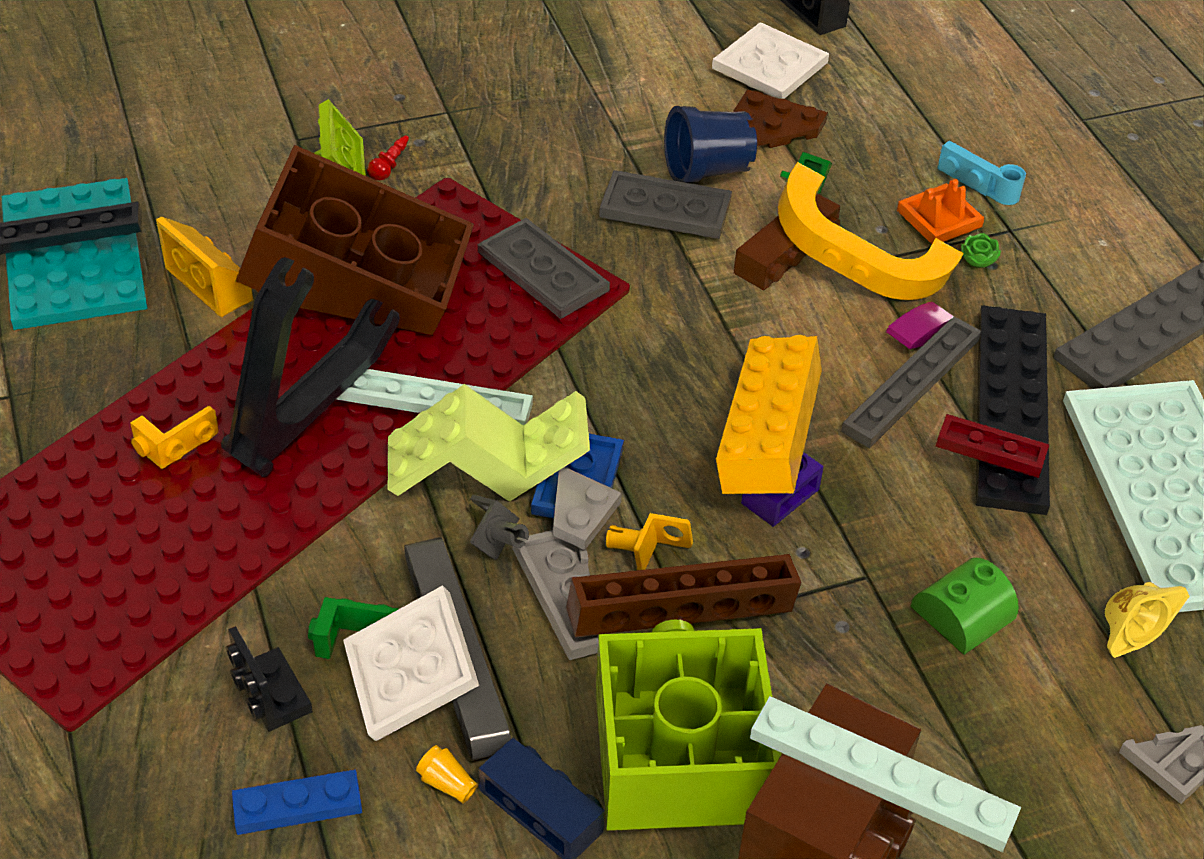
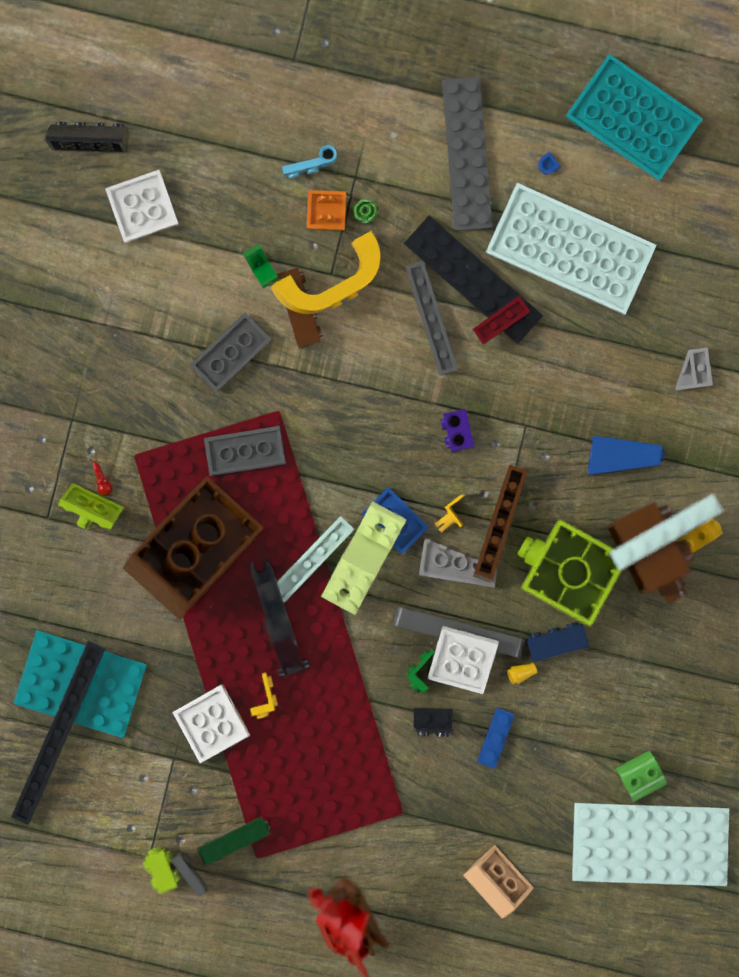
camera: 55 degrees left, 40 degrees up
yellow slope [156,217,253,317] -> none
dark grey bracket [470,495,529,560] -> none
light grey wing [553,467,622,550] -> none
dark blue piece [664,106,757,183] -> none
yellow brick [716,335,822,494] -> none
reddish brown plate [733,89,828,148] -> none
magenta slope [886,301,953,349] -> none
bright green brick [910,557,1019,655] -> none
light yellow hat [1105,582,1190,658] -> none
none -> white plate [172,684,250,763]
none -> blue slope [587,436,665,475]

